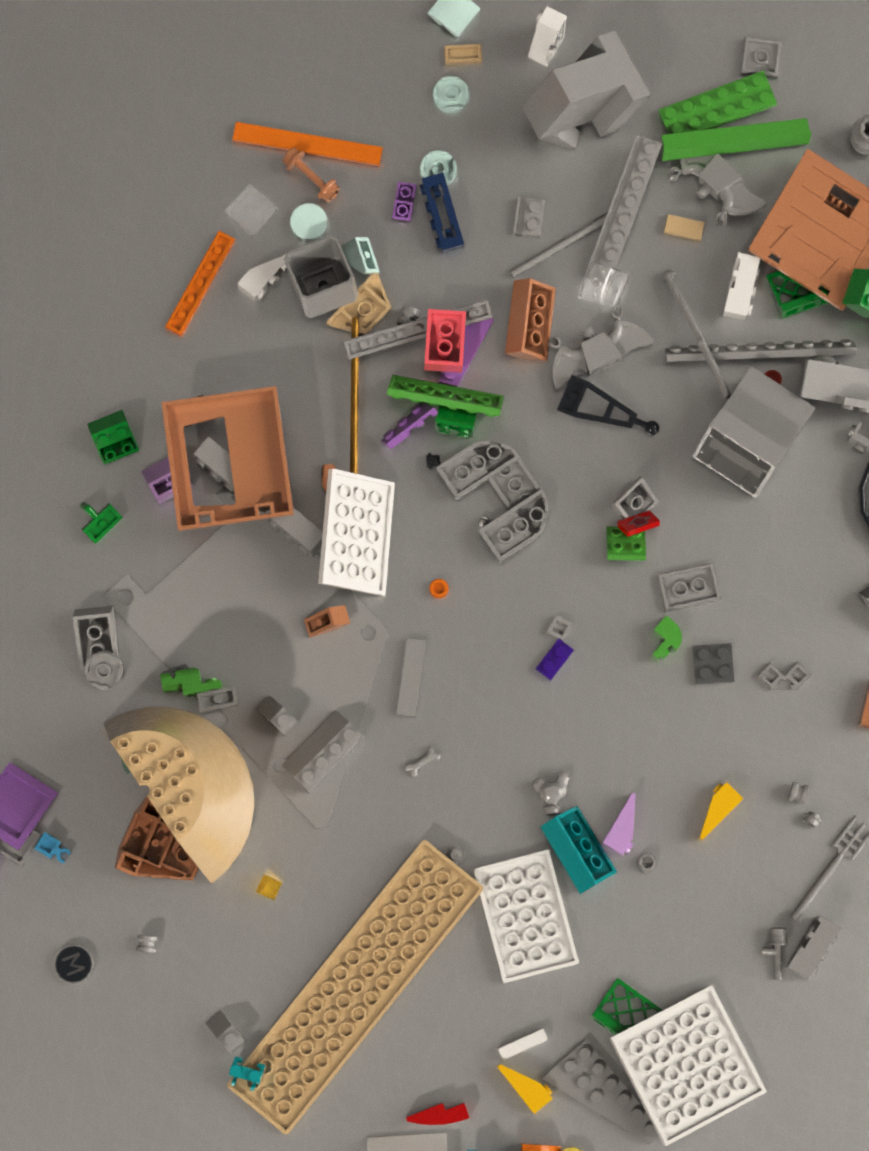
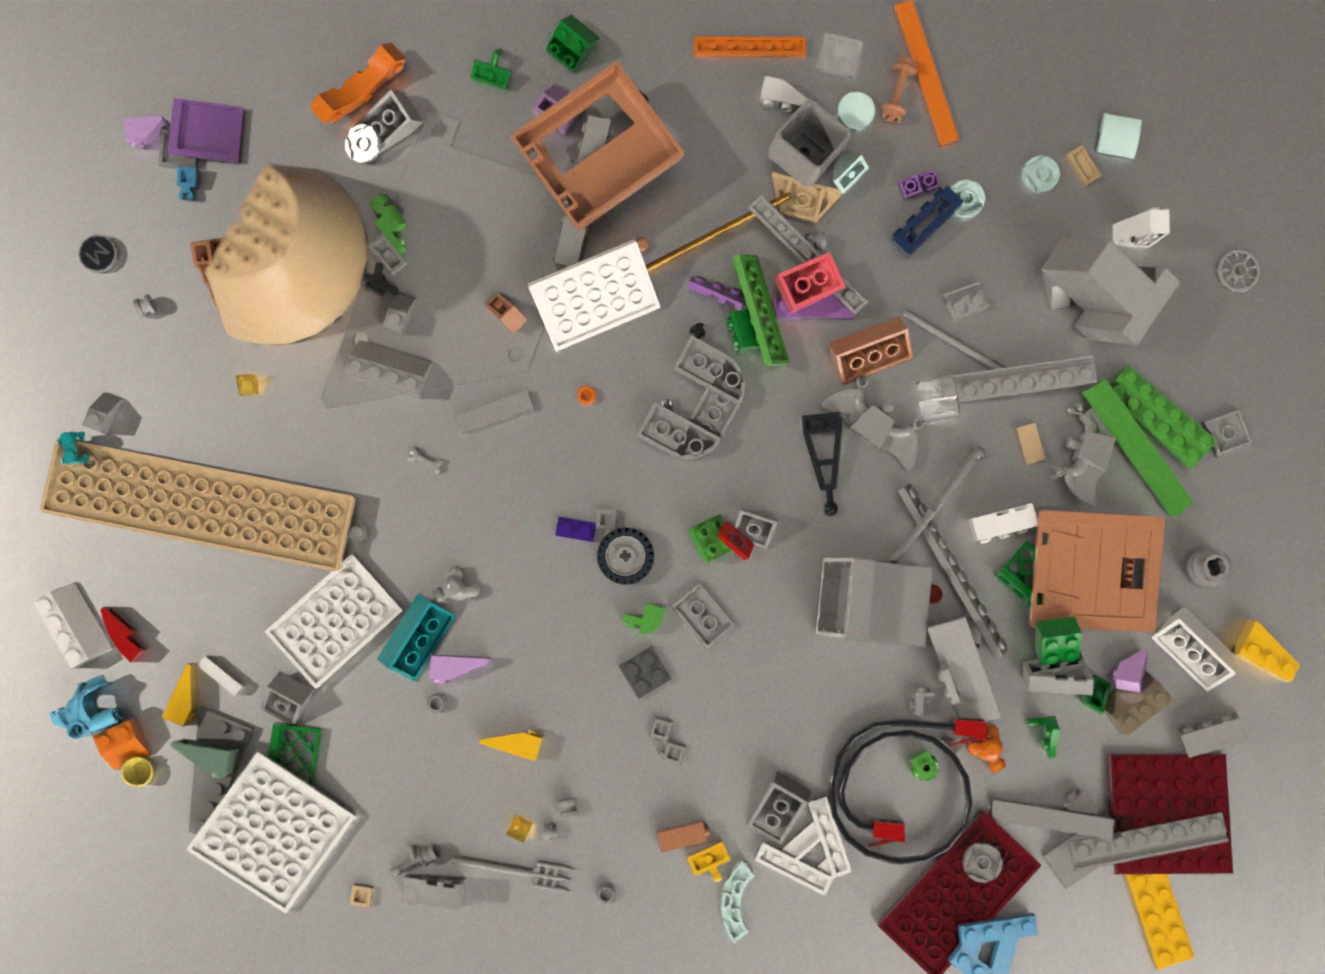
camera: 60 degrees right, 5 degrees up
none -> sand green slope [170,738,241,778]
none -> light grey slope [261,671,313,726]
none -> orange brick [309,43,407,124]
none -> tan tile [349,884,373,908]
none -> pearl dark grey piece [363,263,398,296]
none -> clear yellow slope [506,815,533,843]
none -> wheel [597,528,654,585]

